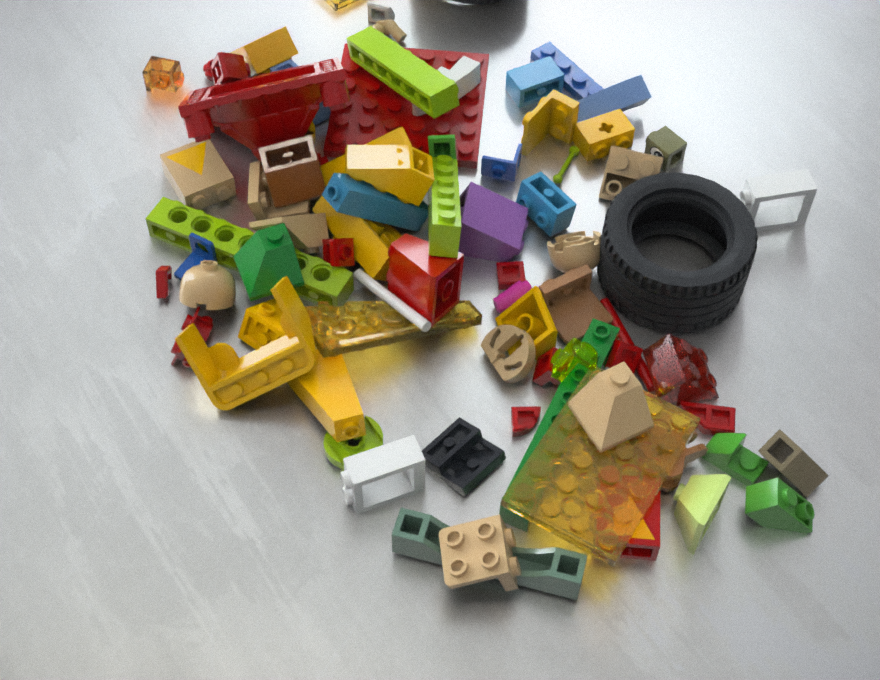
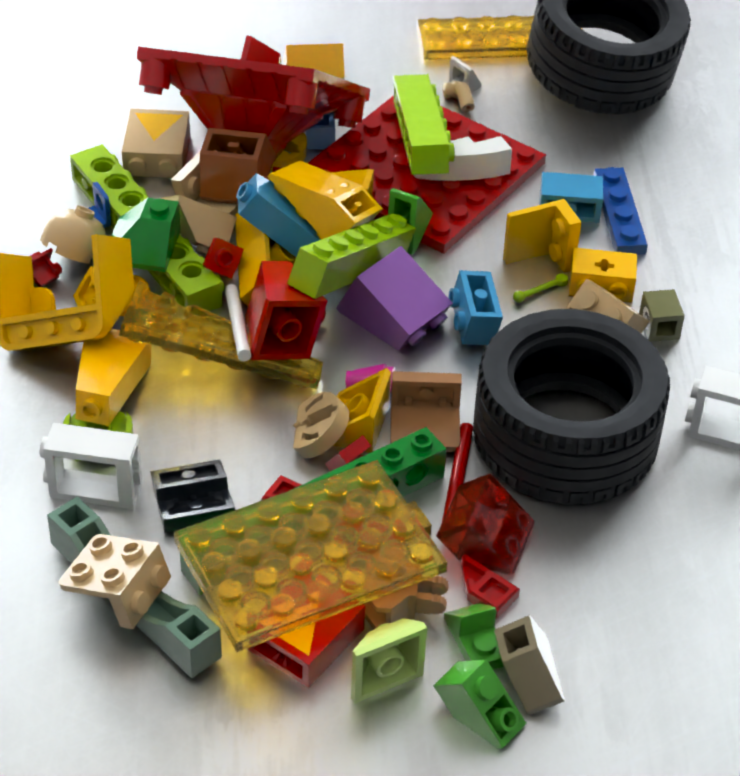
camera: 30 degrees right, 10 degrees down
clear orange brick [142,56,184,93] -> none
red tile [156,265,172,299] -> none
blue bracket [481,143,522,182] -> none
red tile [496,261,526,290] -> none
tan cylinder [547,231,601,274] -> none
clear neon green bracket [551,337,598,382] -> none
tan slope [568,362,654,453] -> none
medium blue slope [577,74,652,123] -> none
red tile [605,339,643,374] -> none

